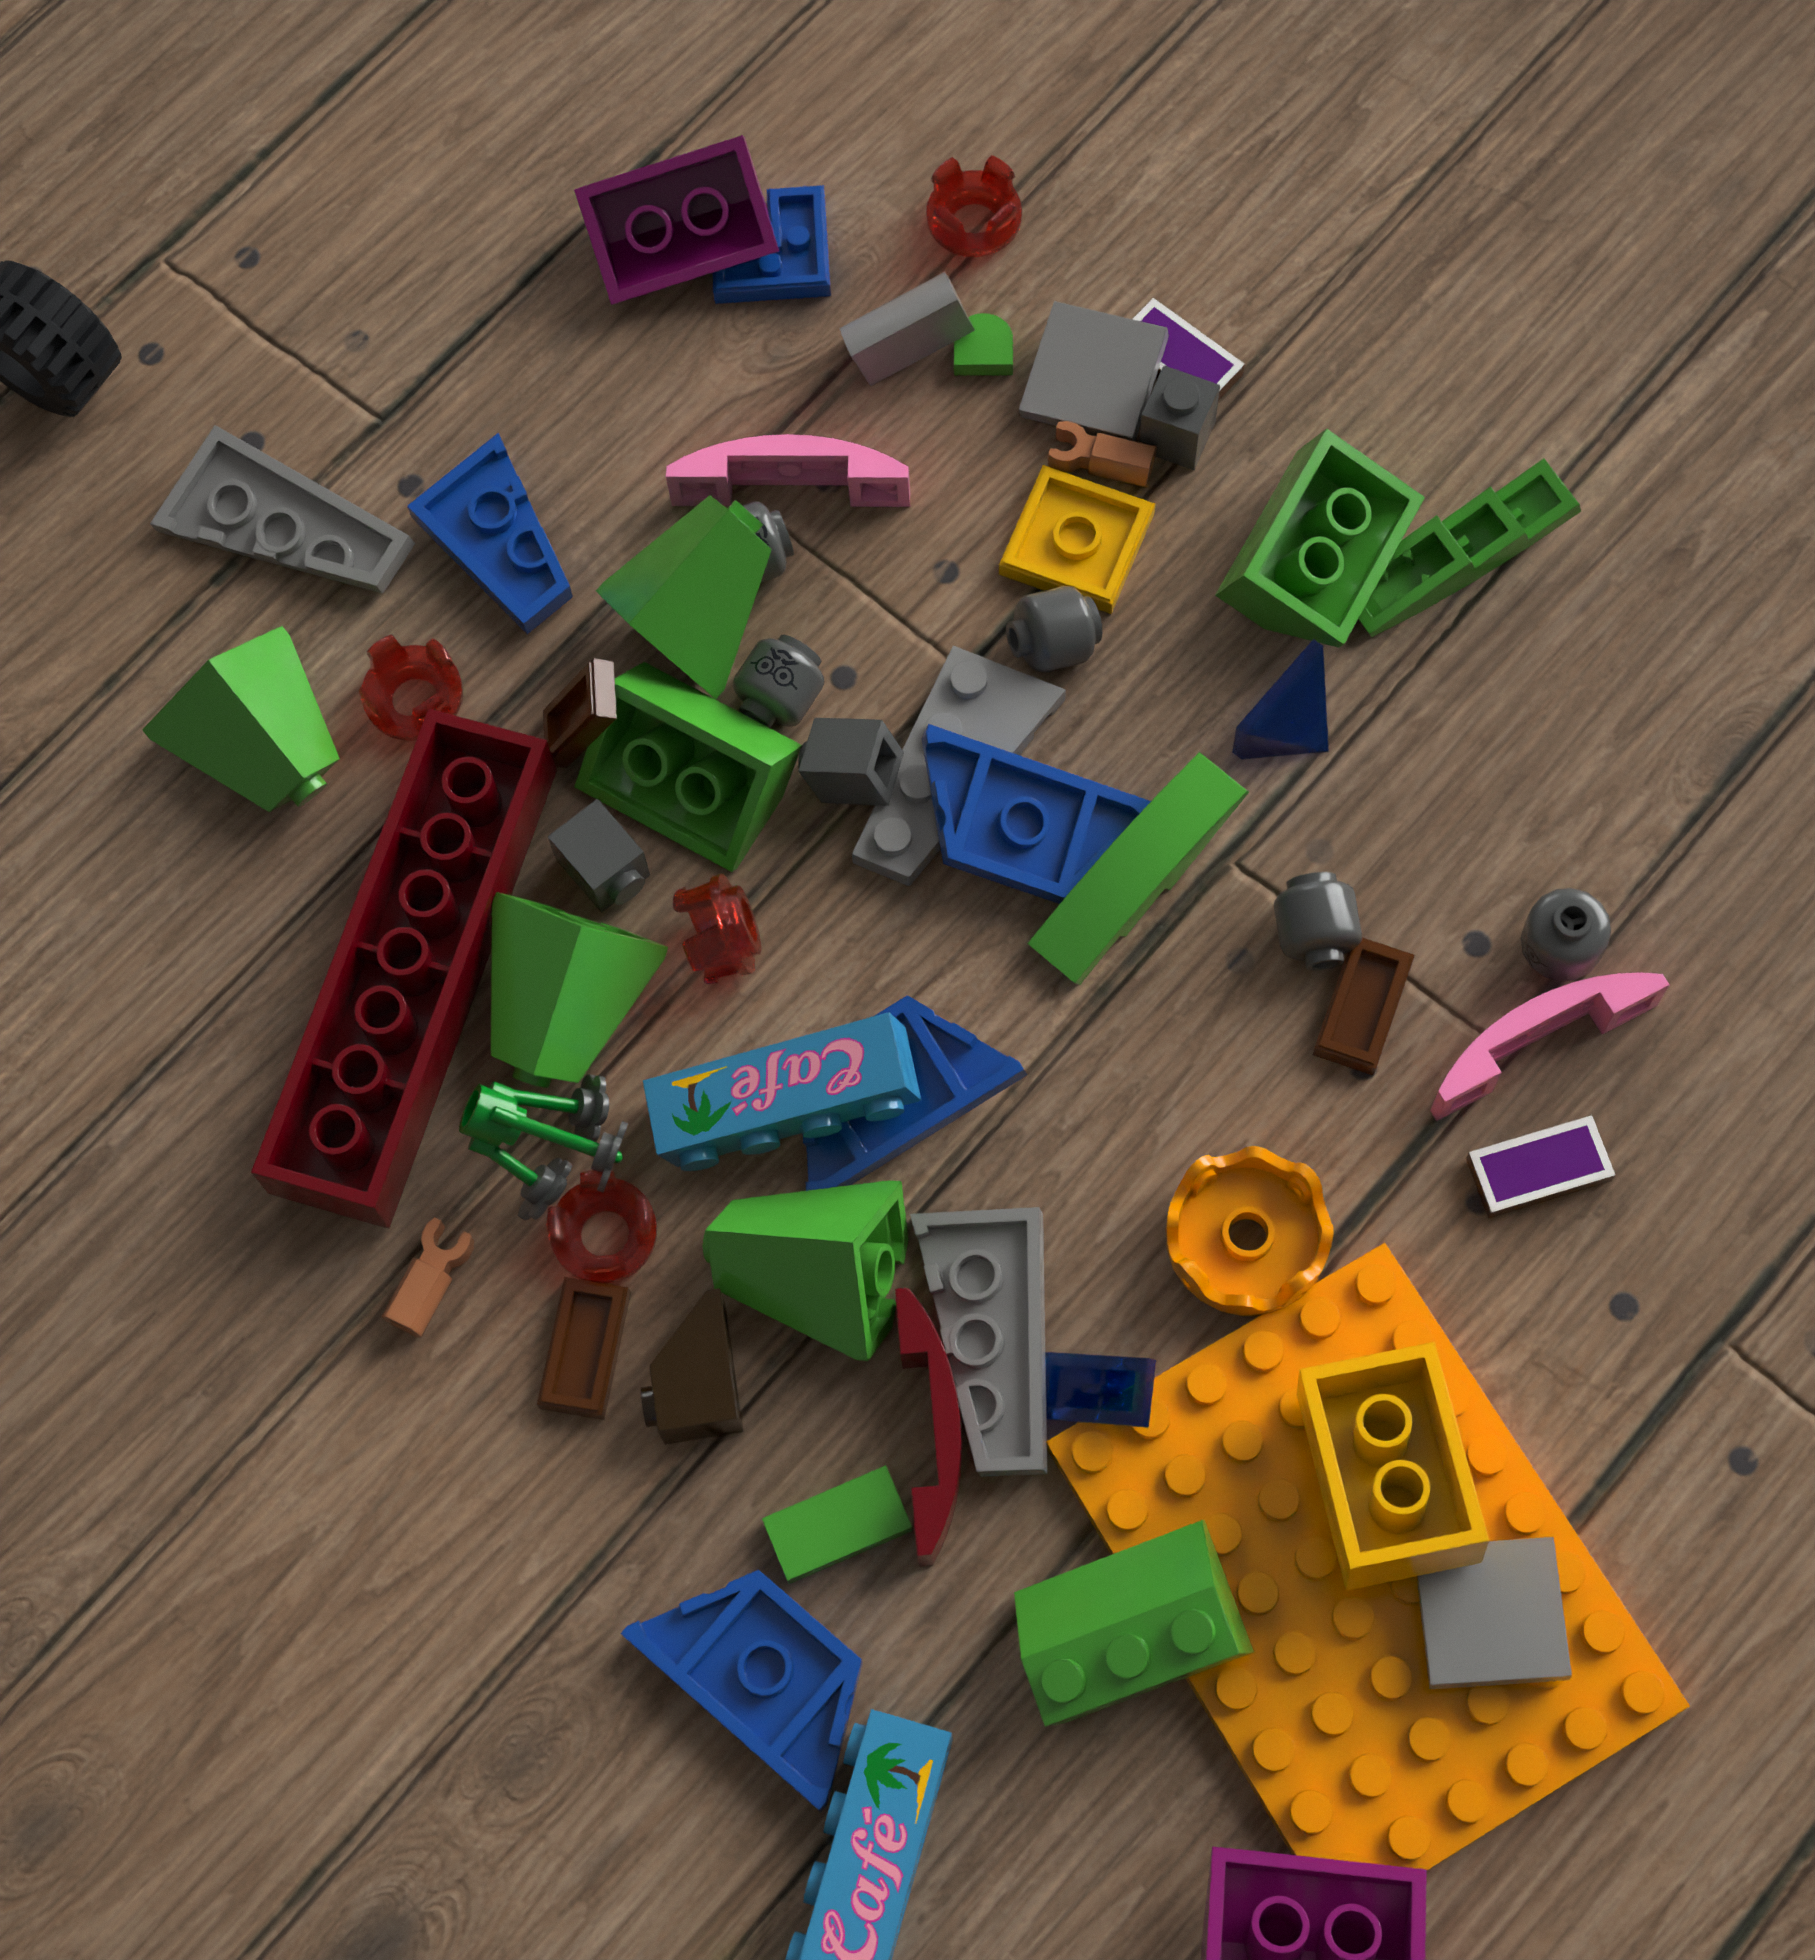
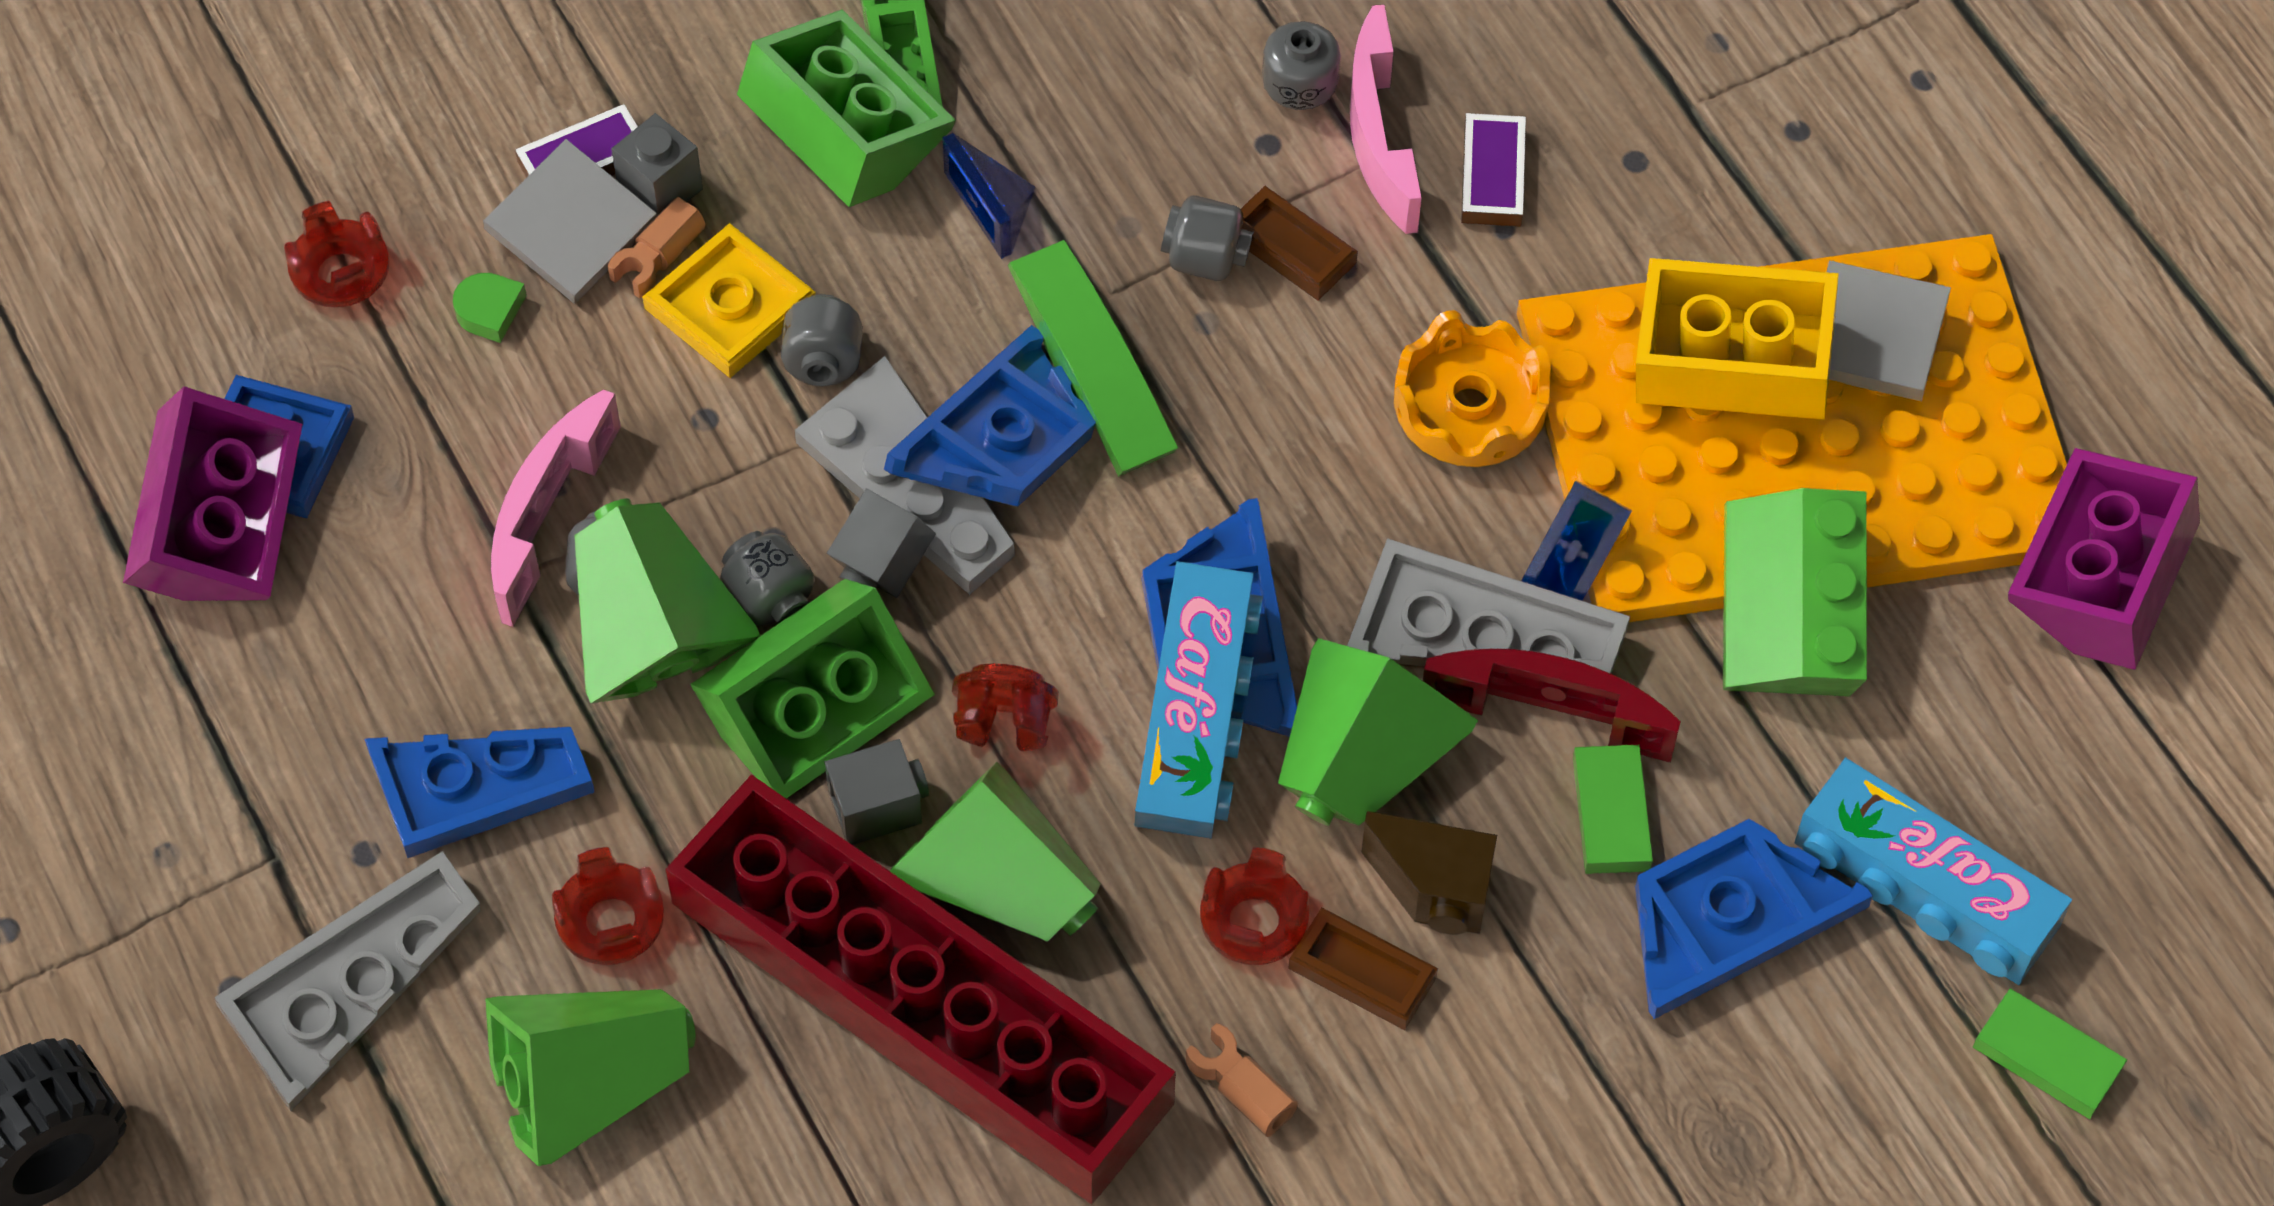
camera: 75 degrees left, 10 degrees down
plant [459,1074,628,1221] -> none
reddish brown tile [543,658,617,768] -> none
light grey brick [840,272,975,386] -> none

